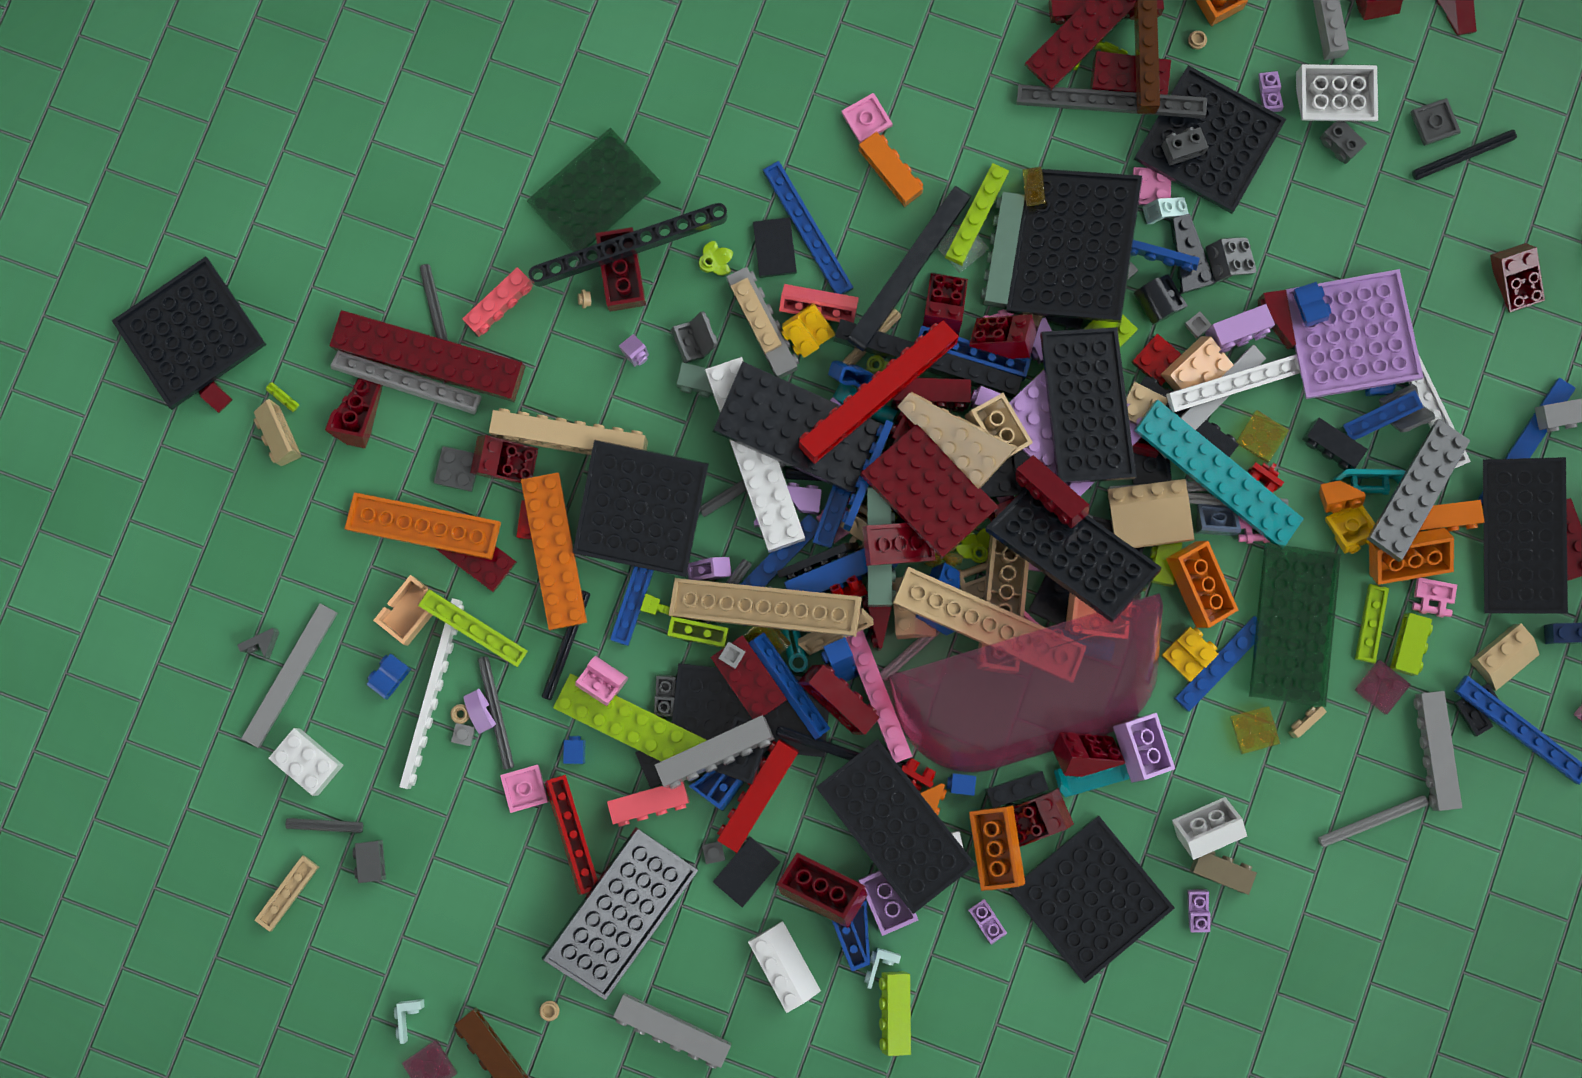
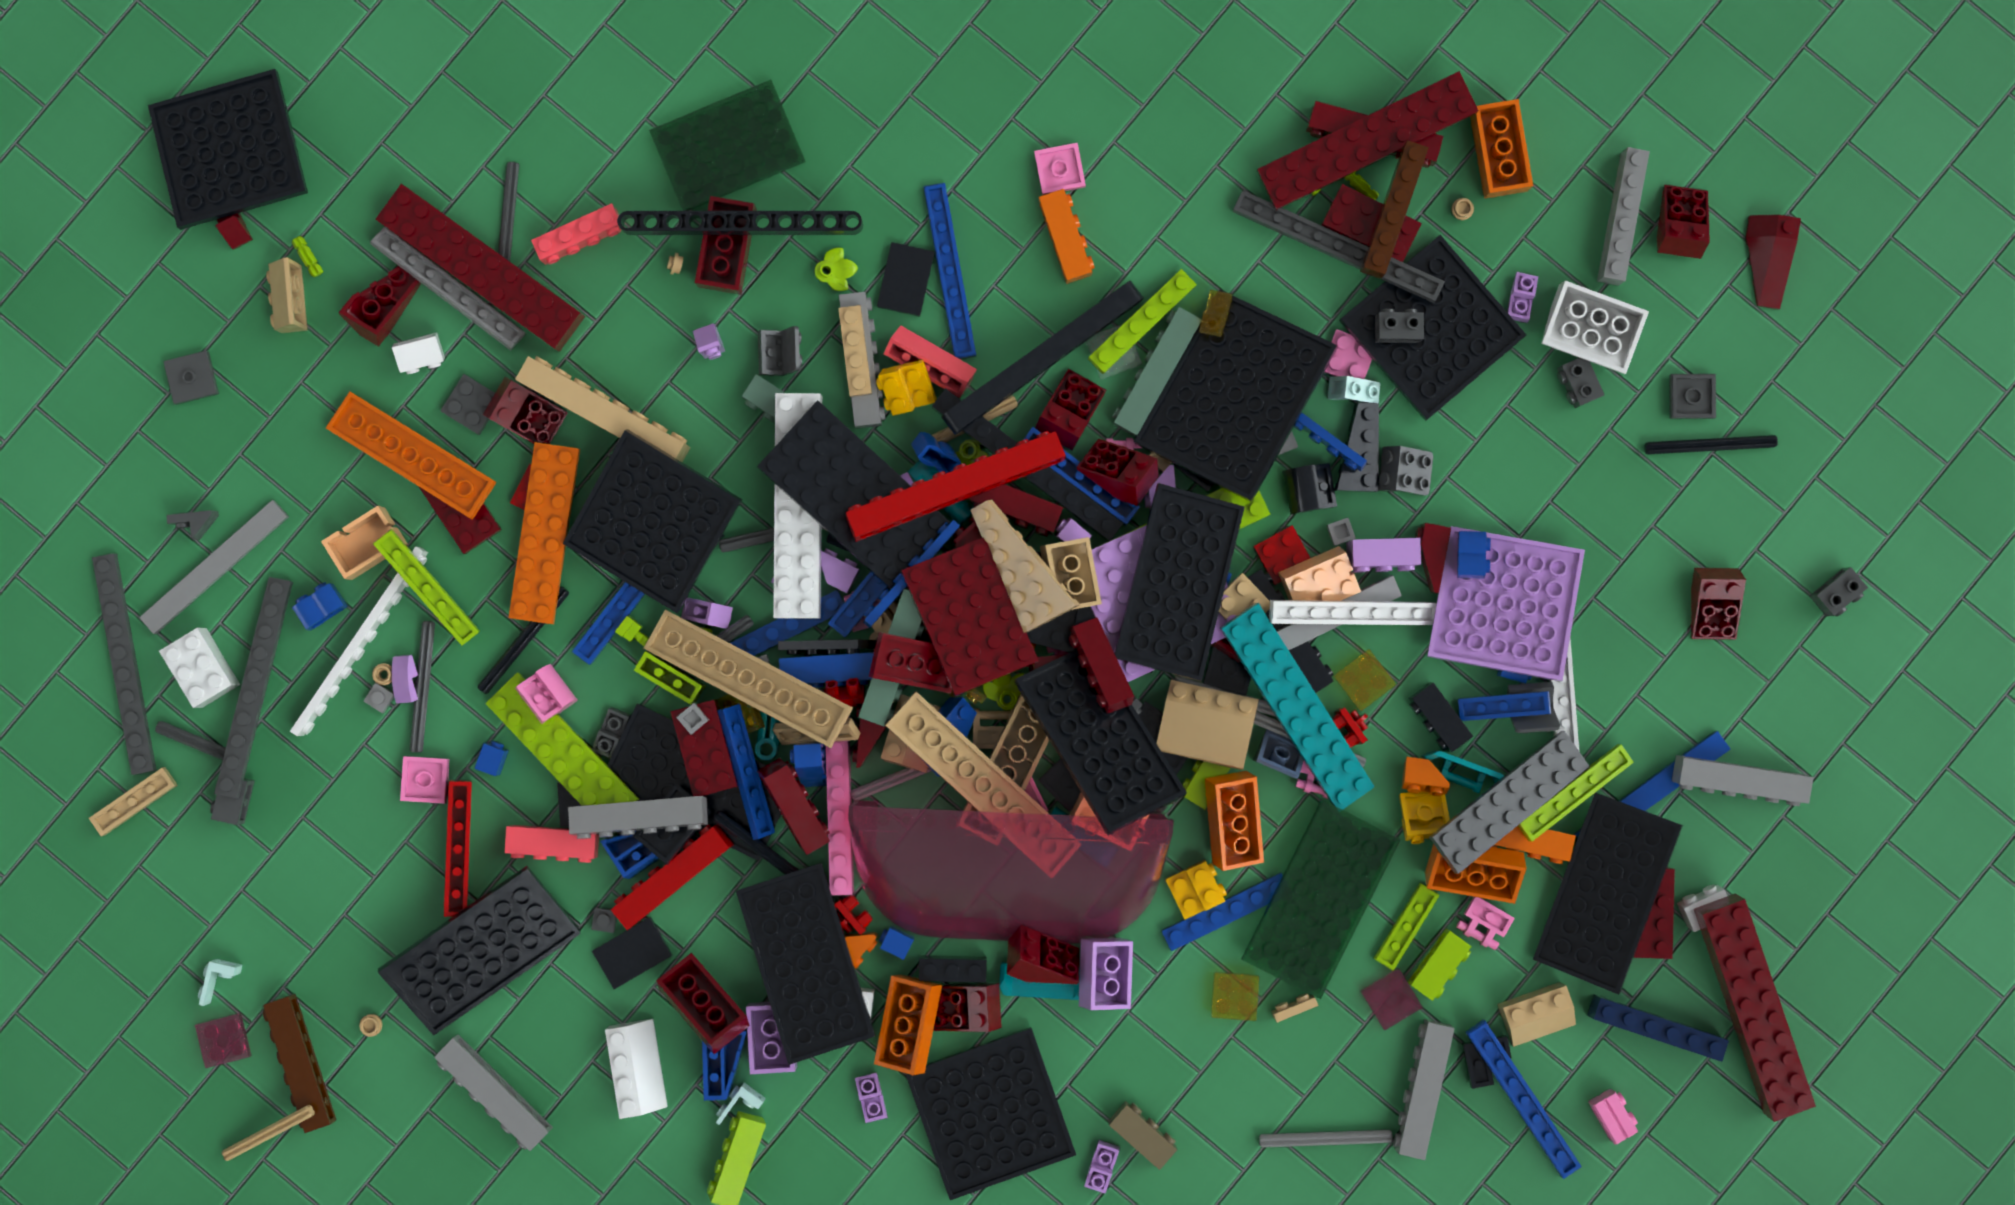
camera: 20 degrees right, 5 degrees up
white brick [1172,797,1247,860] -> none
none -> dark grey plate [92,553,157,775]
none -> dark grey plate [163,351,219,405]
none -> dark grey plate [214,577,293,799]
none -> white brick [392,332,445,374]
none -> lime plate [1518,744,1634,842]

